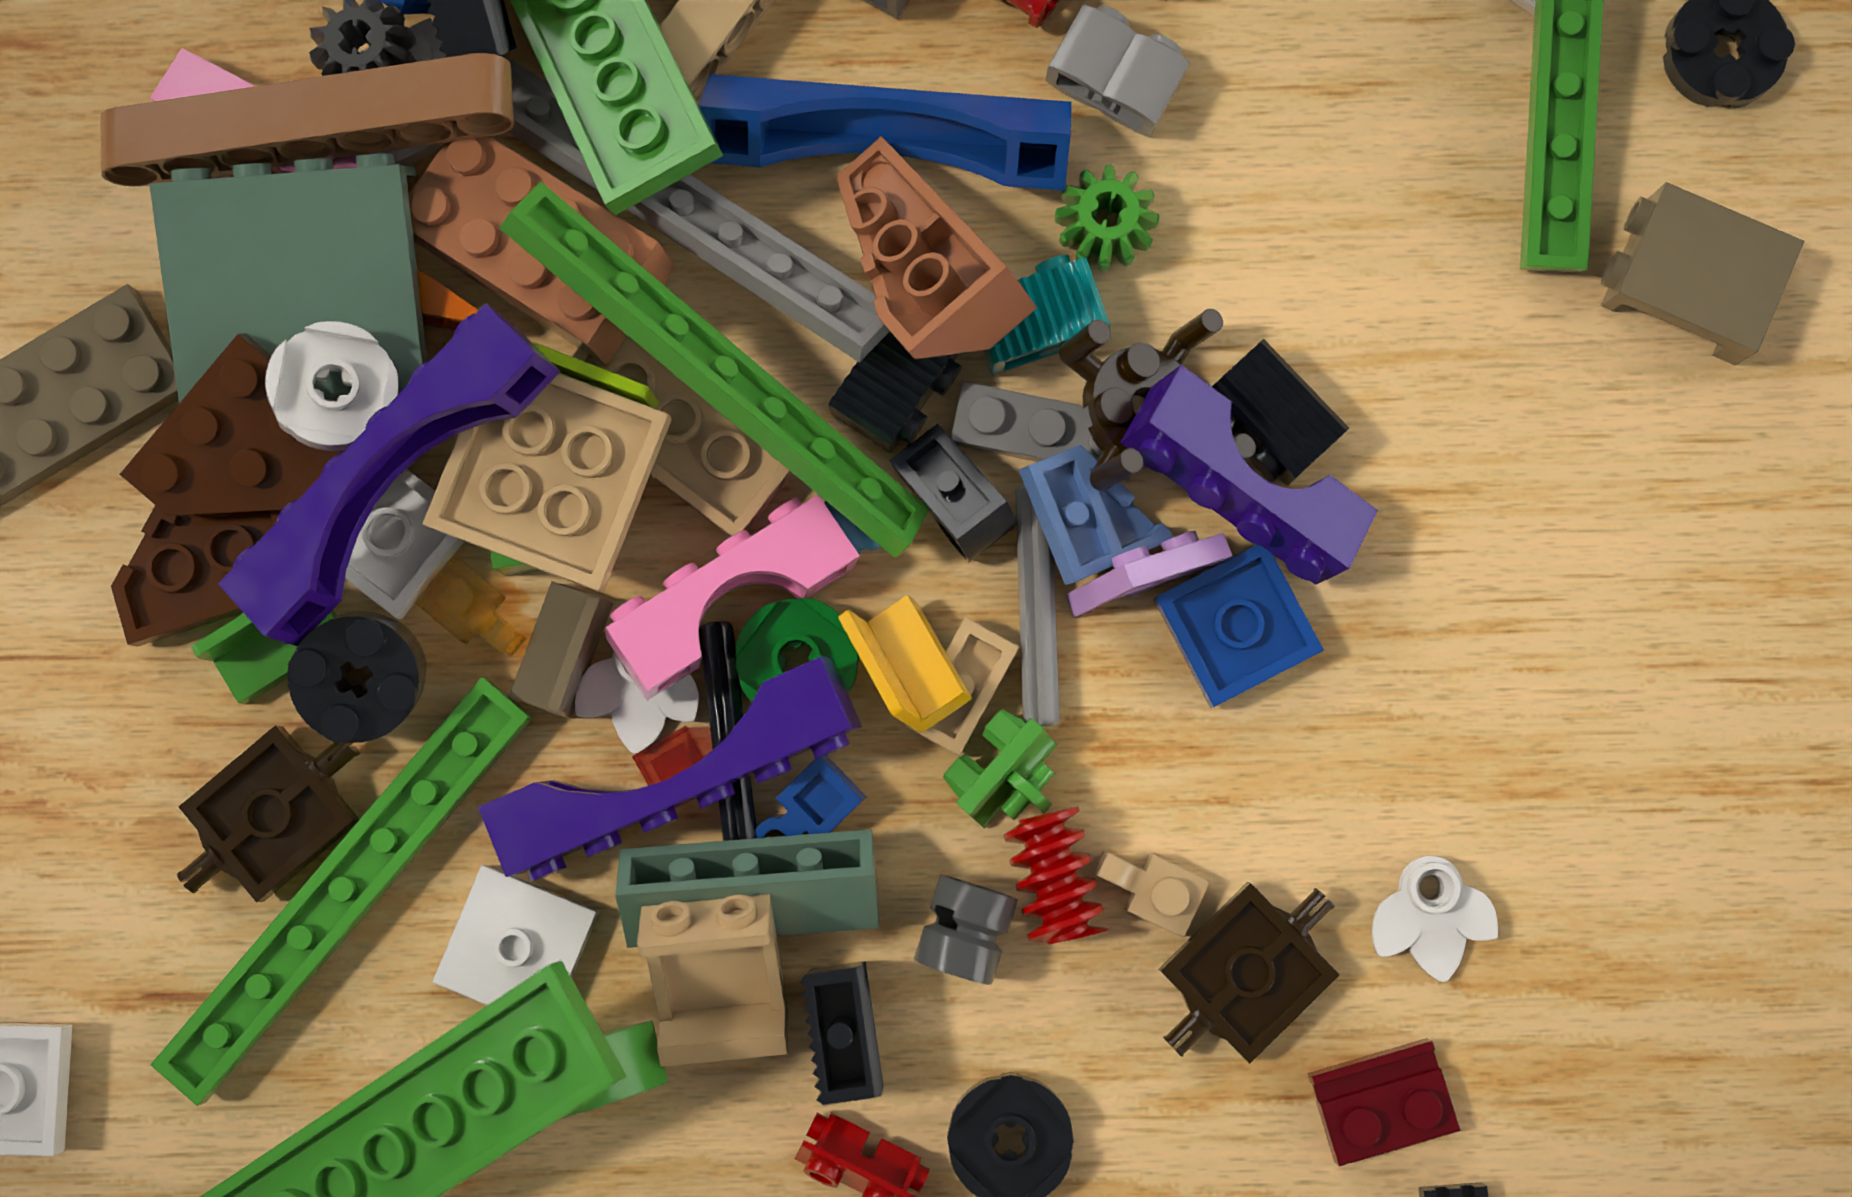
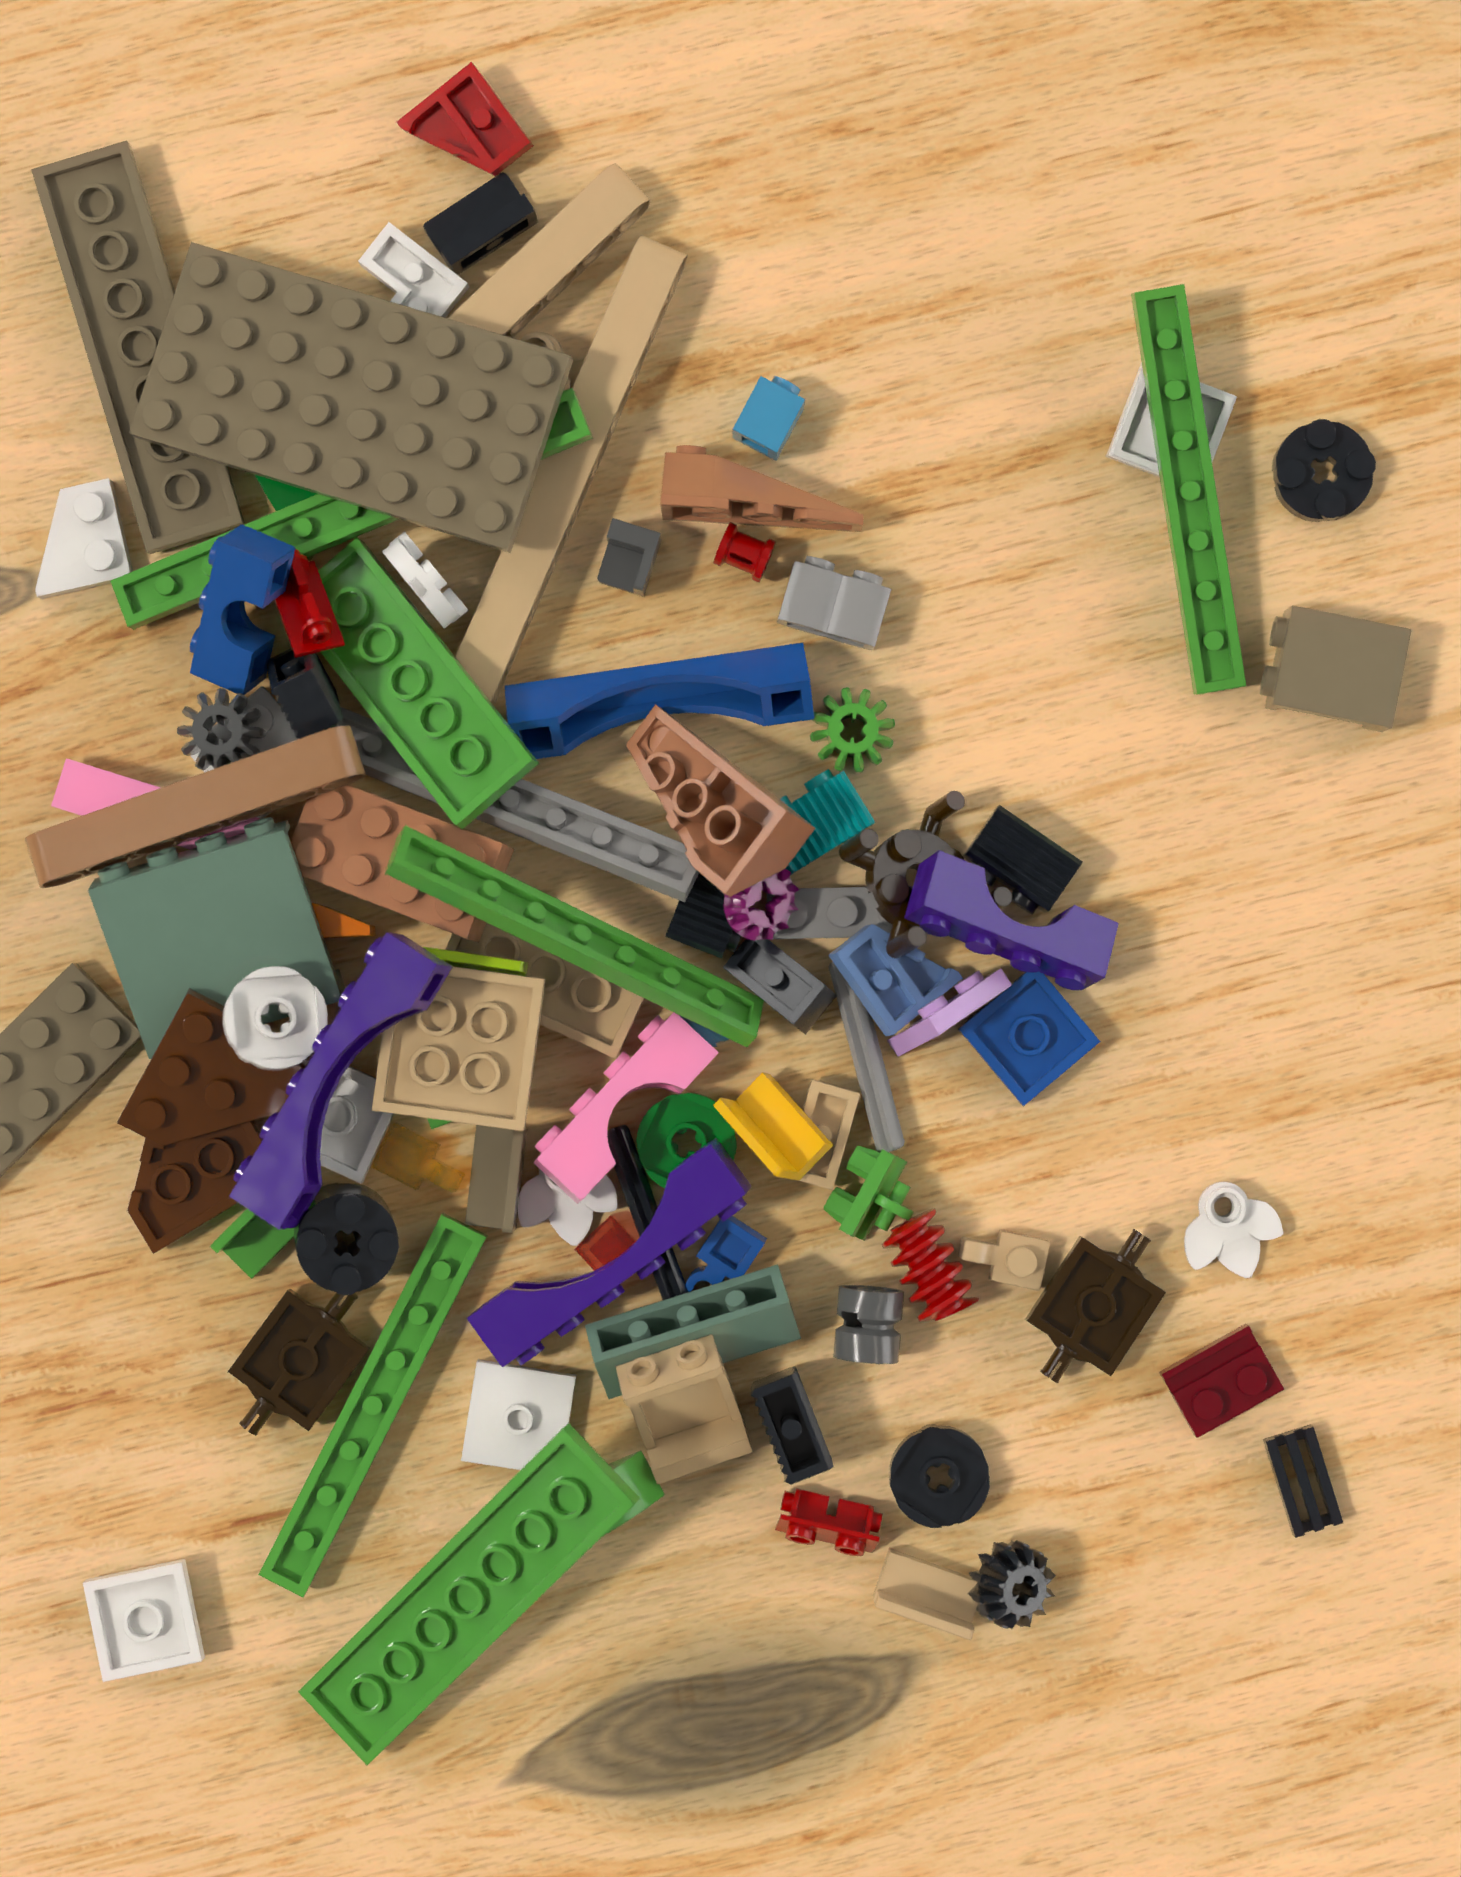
camera: 20 degrees left, 5 degrees up
none -> magenta gear [724,869,799,941]

